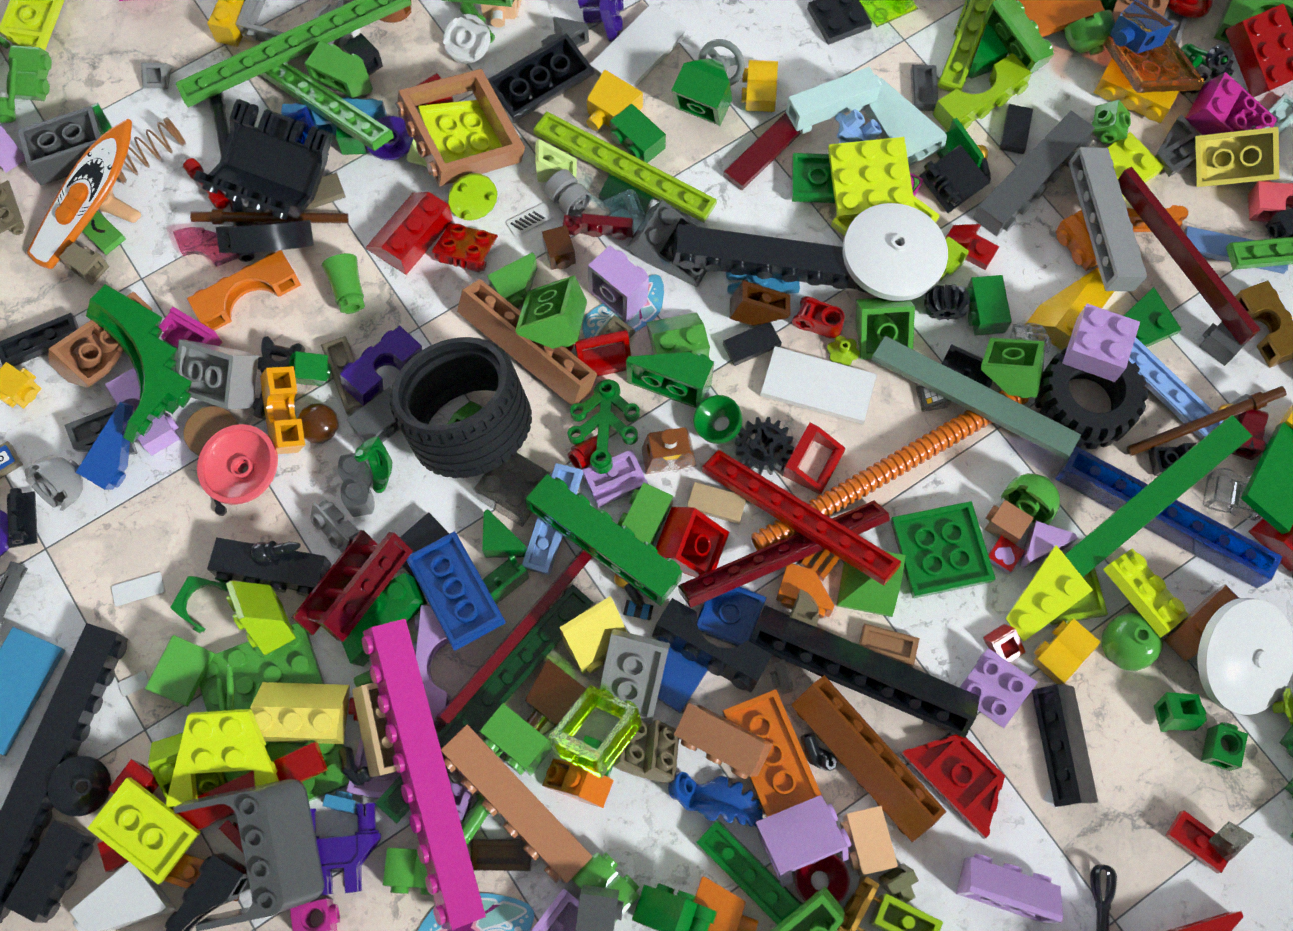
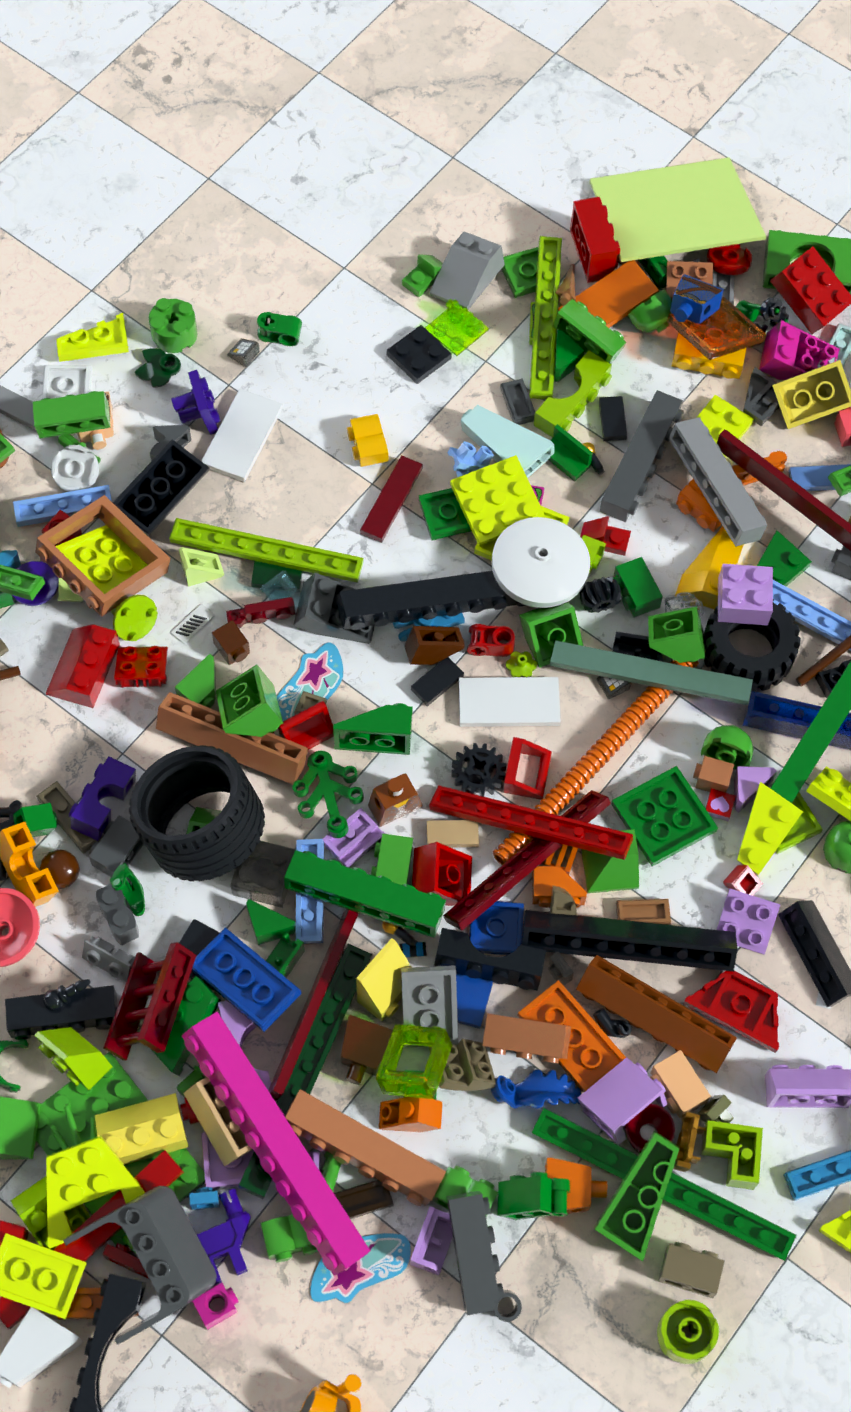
camera: 20 degrees left, 5 degrees down
bright green plant [321,253,365,314] -> none
black arm [338,747,372,786] -> none
bright green brick [480,703,553,776] -> none
light grey wheel [544,169,592,216] -> none
red cone [567,434,598,470] -> none
yellow torso [586,70,643,131] -> none
lavender brick [588,245,649,323] -> none
green brick [610,104,666,163] -> none
bright green slope [646,312,710,357] -> none
green piece [671,39,745,126] -> none
green piece [693,395,743,444] -> none
light aqua brick [786,66,881,134] -> none
black hinge [919,144,990,214] -> none
yellow brick [1032,618,1100,685] -> none
bright green brick [1091,99,1131,144] -> none
none -> light blue plate [13,485,112,527]

